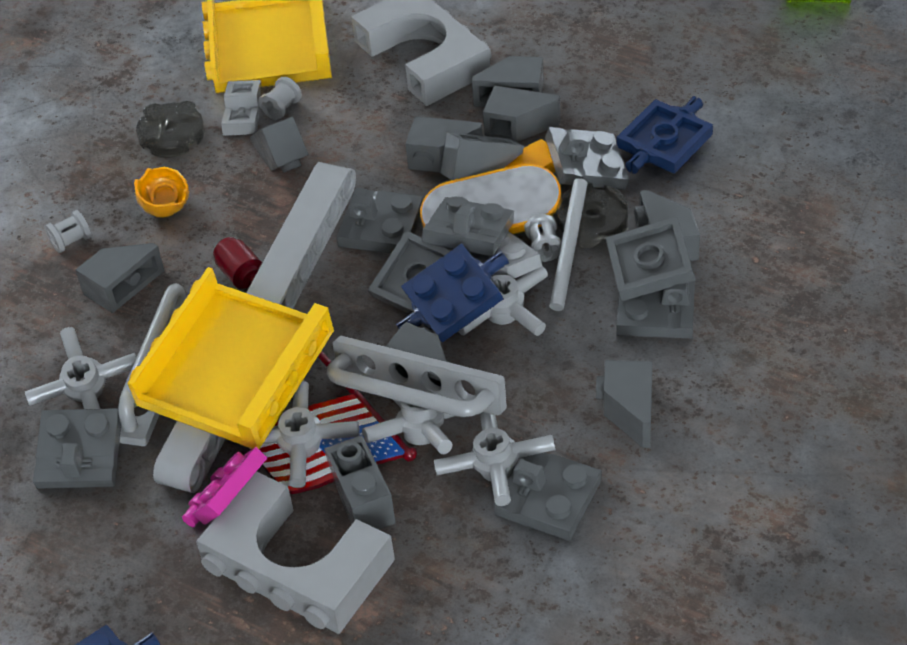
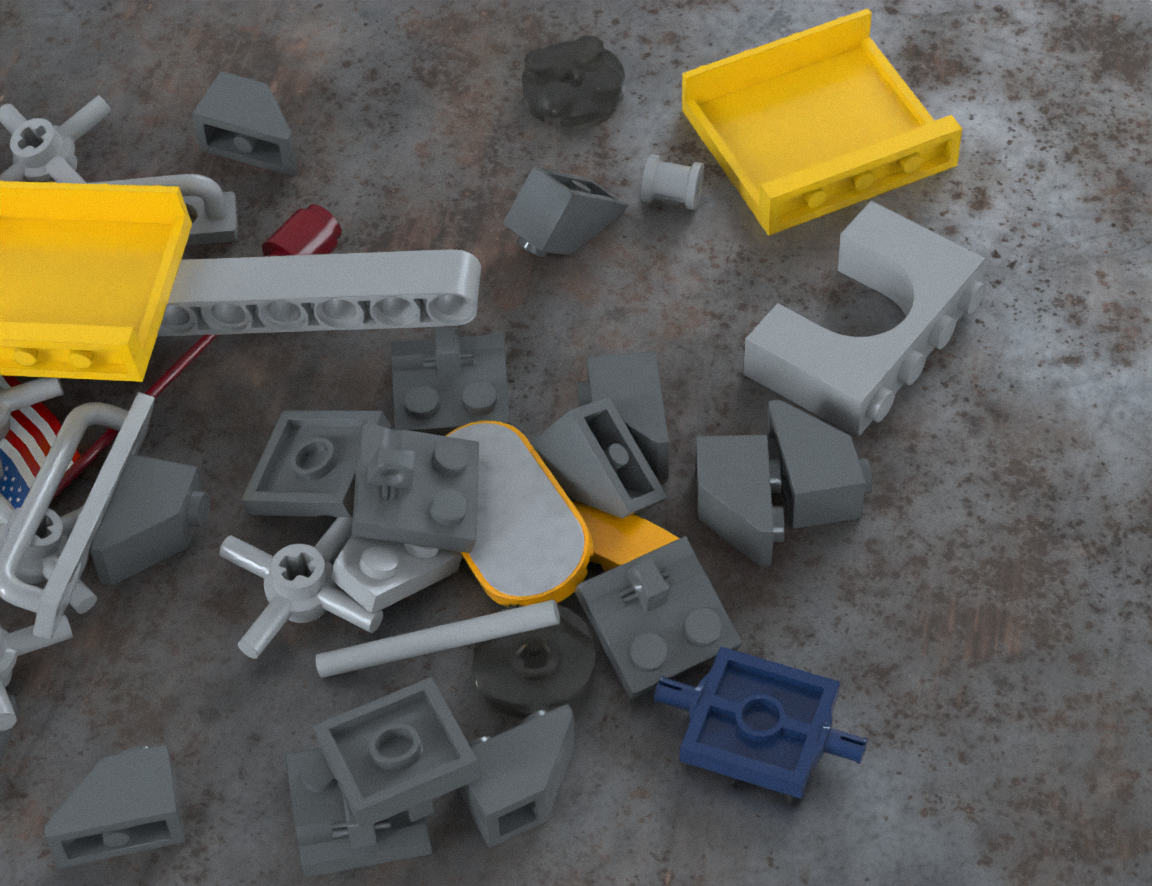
camera: 70 degrees right, 5 degrees up
light grey bush [45,210,92,253] -> none
light orange hair [134,167,189,218] -> none
light grey slope [221,80,261,136] -> none
dark blue plate [396,244,509,342] -> none
light grey bush [524,213,562,262] -> none

